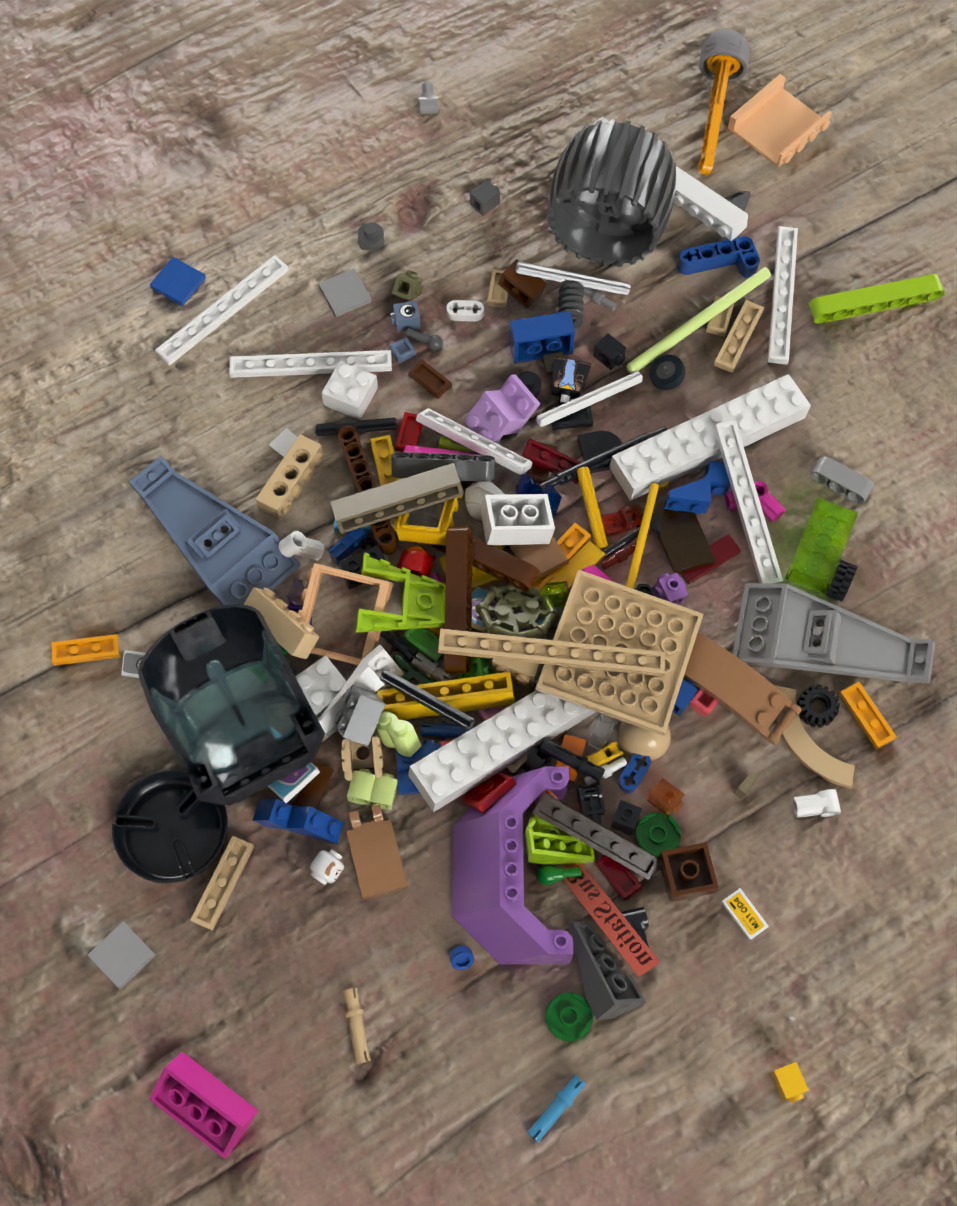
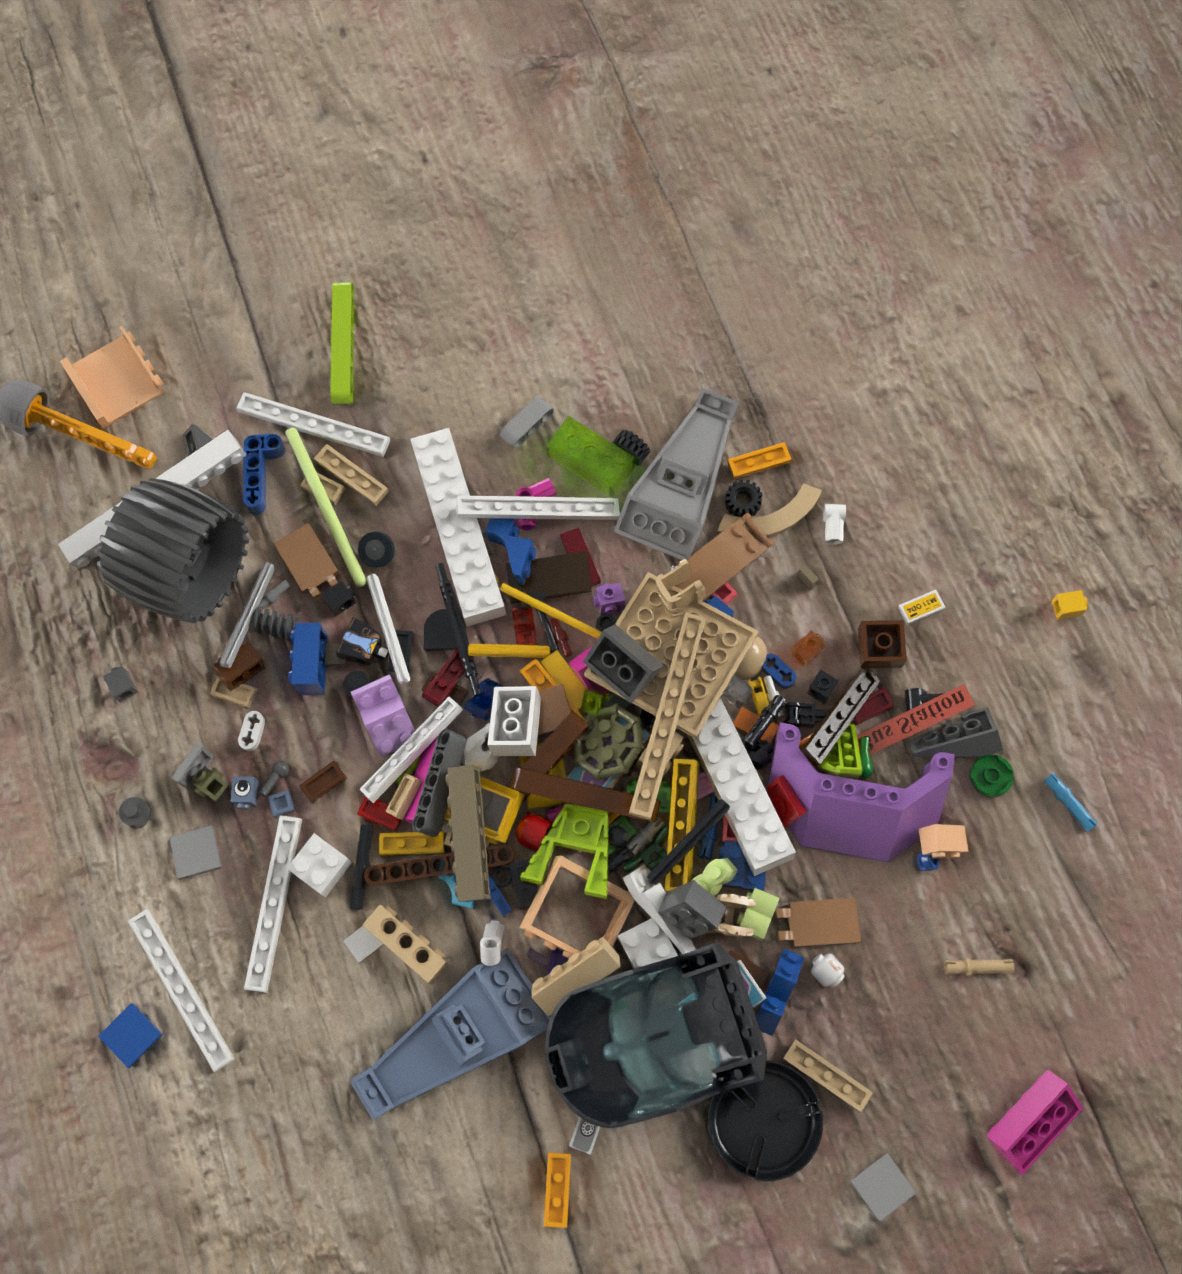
camera: 75 degrees left, 5 degrees up
green tile [635,812,681,857] -> none
none -> light grey tile [172,742,214,791]
none -> medium nougat tile [274,523,339,603]
none -> tan tile [386,773,422,820]
none -> dark grey slope [583,624,664,703]
none -> black tile [608,826,627,848]
none -> tan piece [655,559,706,613]
none -> light nougat brick [919,824,969,859]

